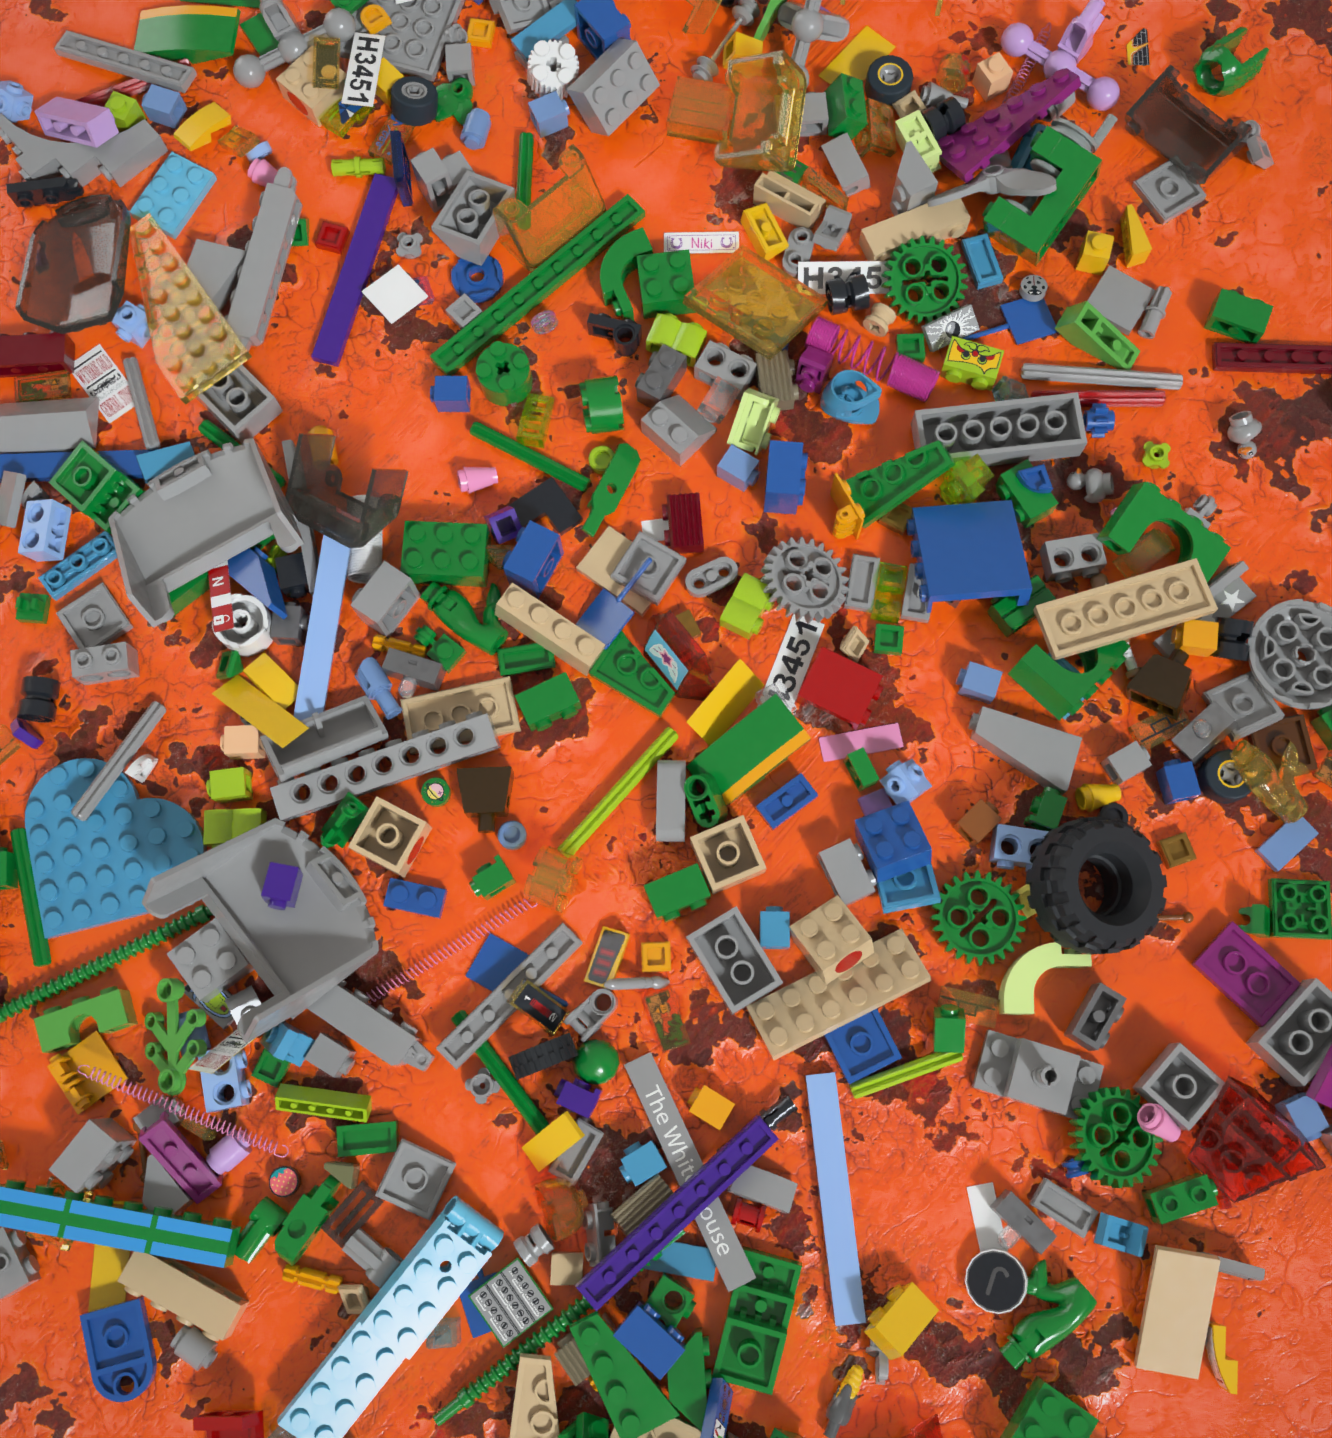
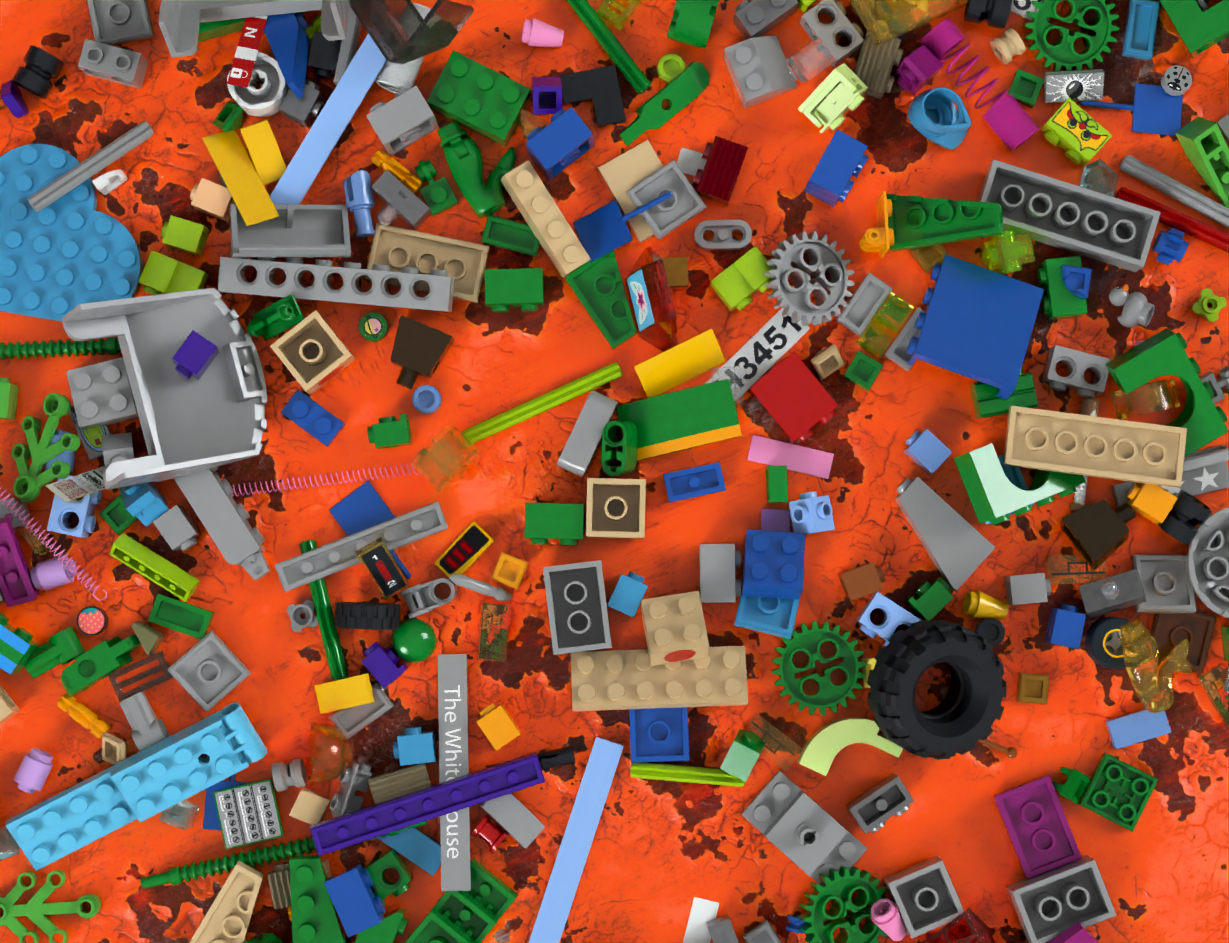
camera: 20 degrees right, 10 degrees up
medium blue brick [717,444,761,492] -> none
none -> lavender brick [14,748,53,794]

